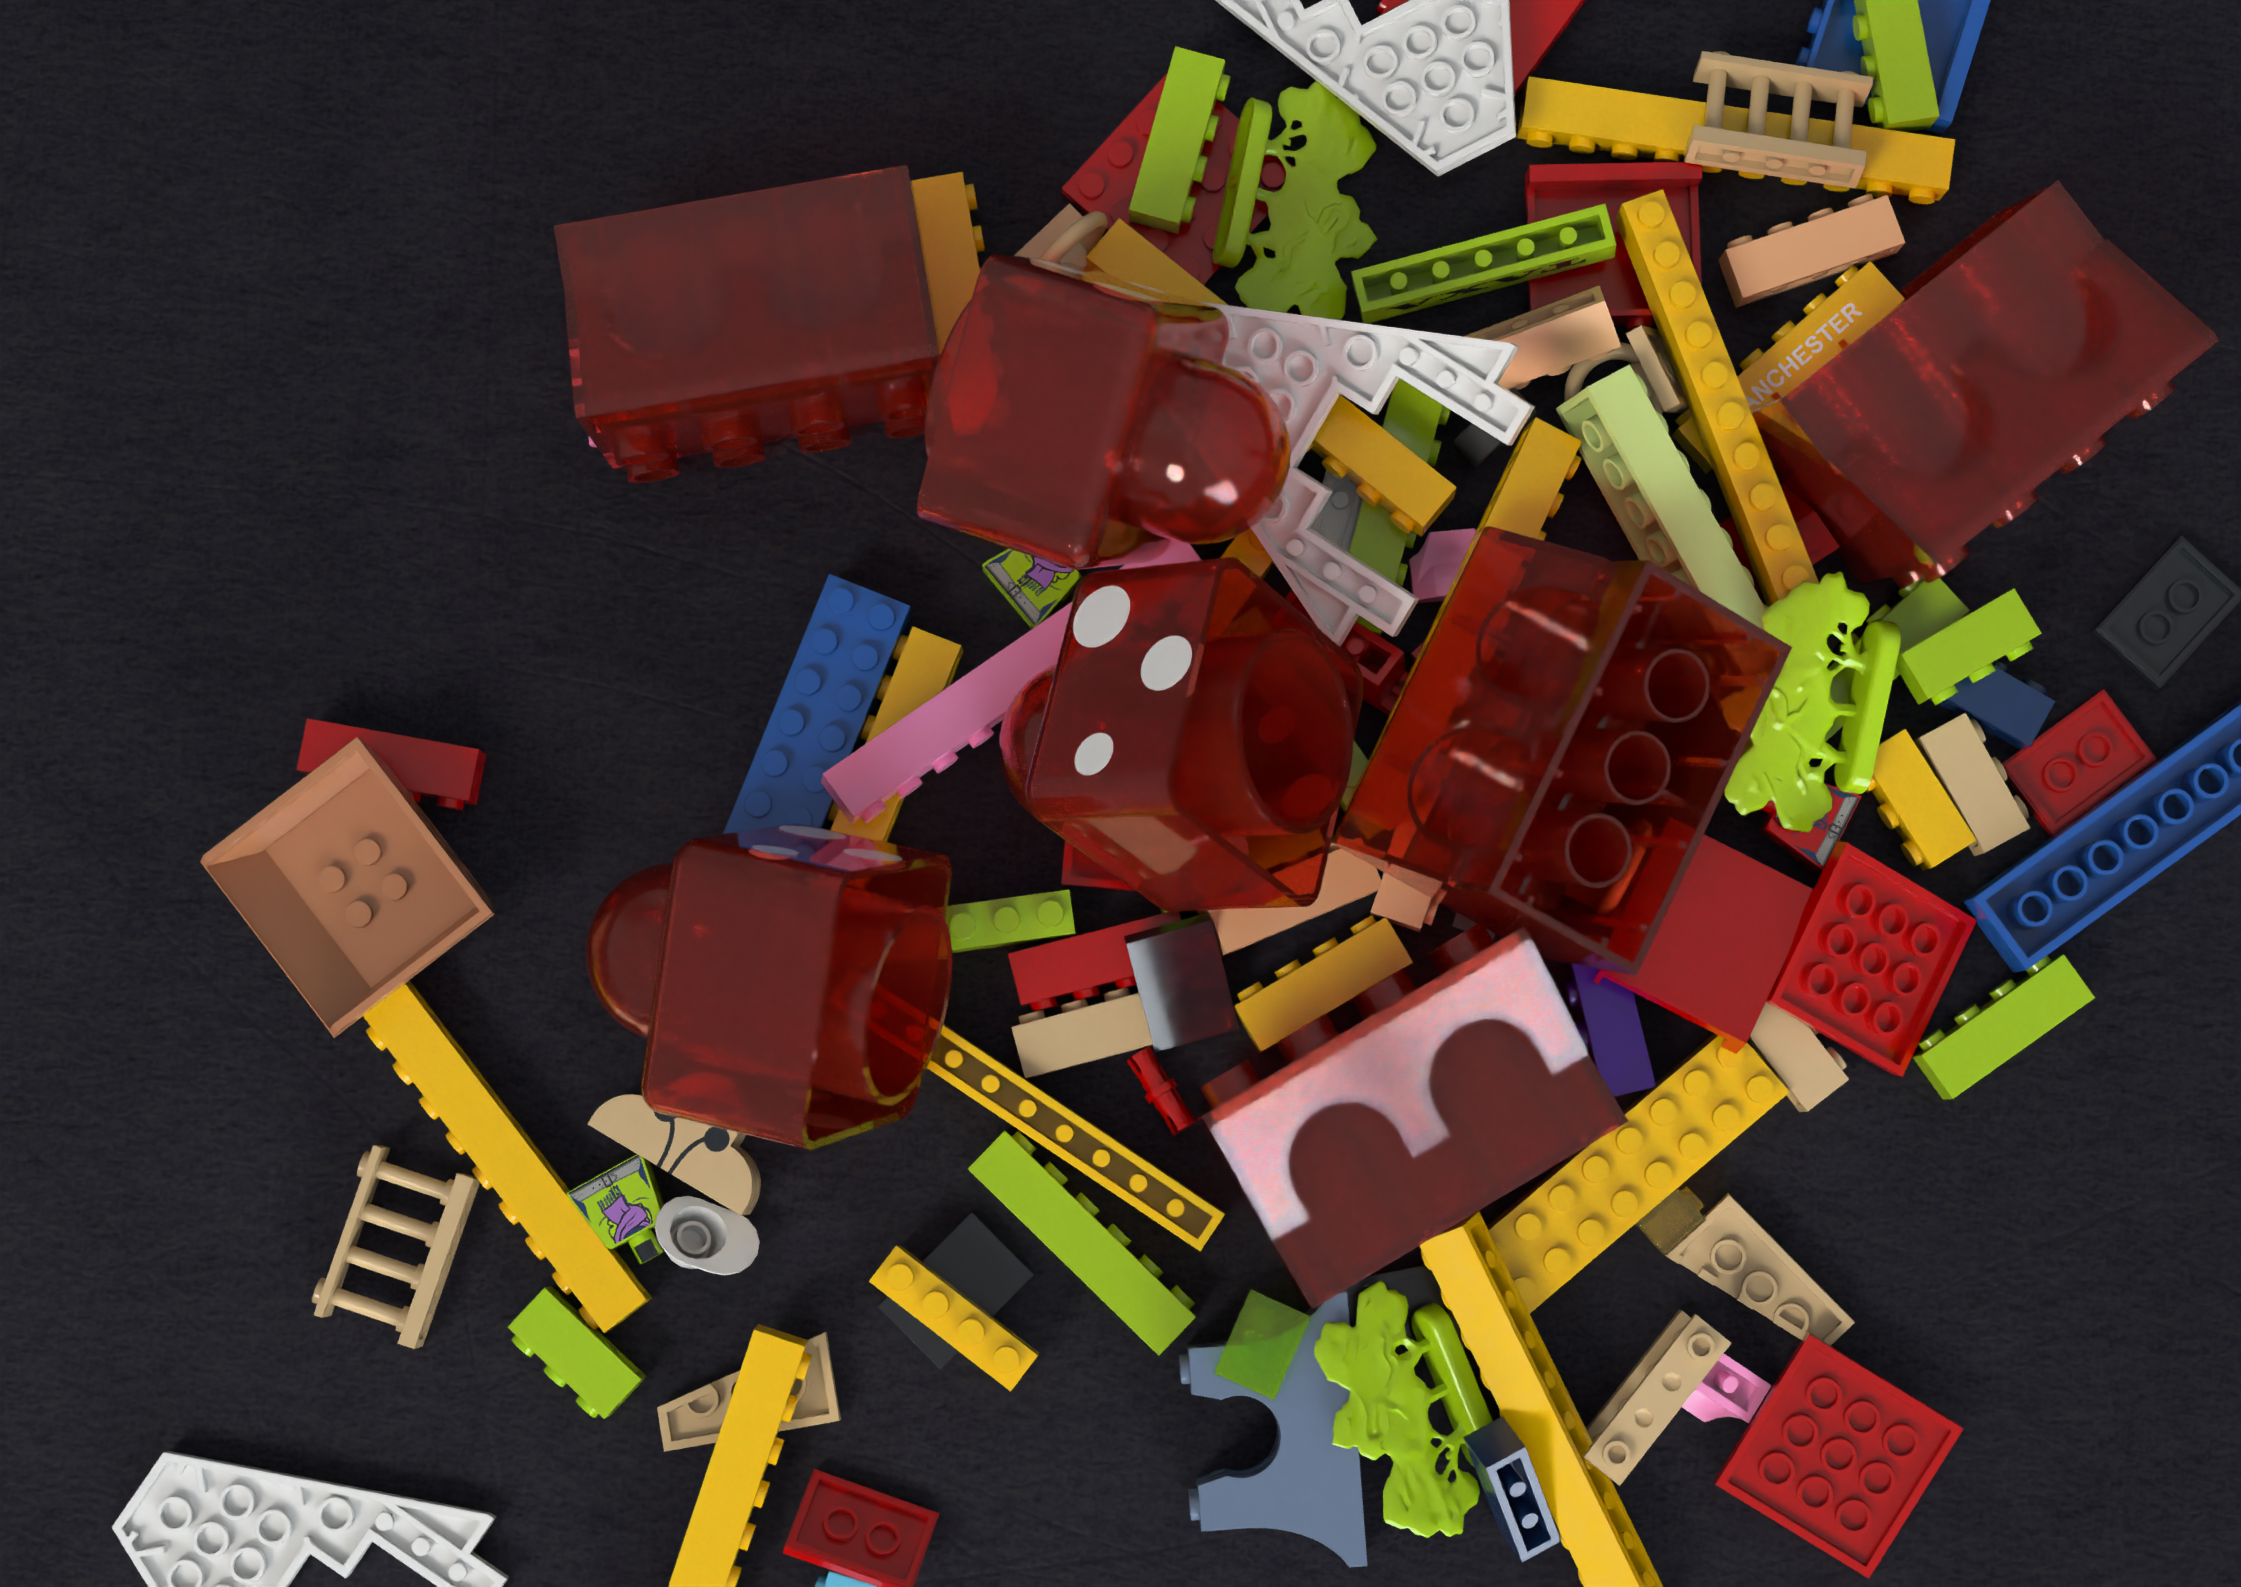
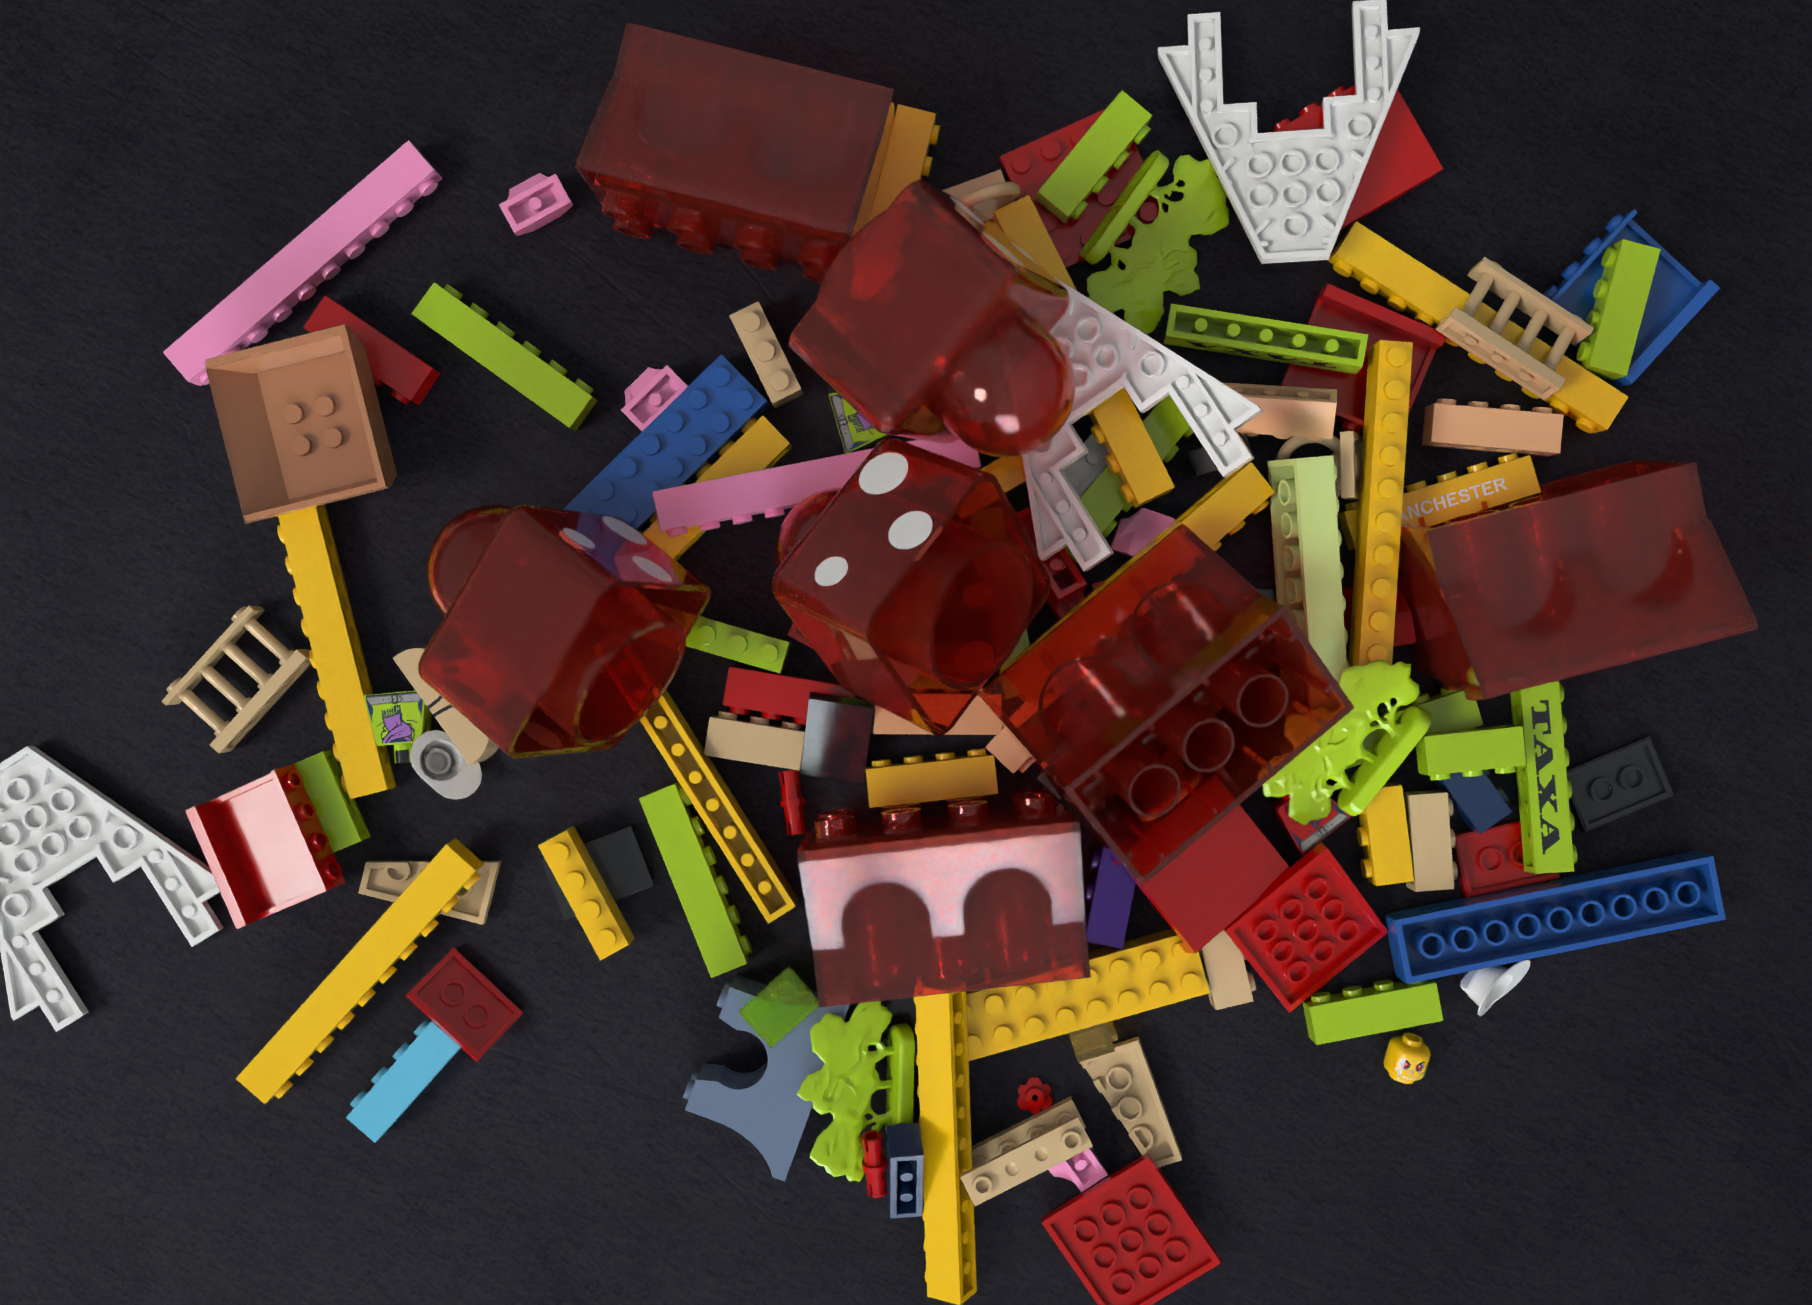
camera: 30 degrees right, 5 degrees up
none -> bright pink brick [163,140,442,386]
none -> panel [185,764,346,929]
none -> lime brick [411,282,598,432]
none -> bright pink slope [499,173,573,236]
none -> bright pink slope [621,365,688,431]
none -> tan brick [729,301,803,408]
none -> red pin [861,1130,888,1198]
none -> red plant [1017,1077,1052,1114]
none -> yellow head [1383,1033,1431,1084]
none -> white piece [1460,960,1530,1016]
none -> lime brick [1509,677,1577,874]

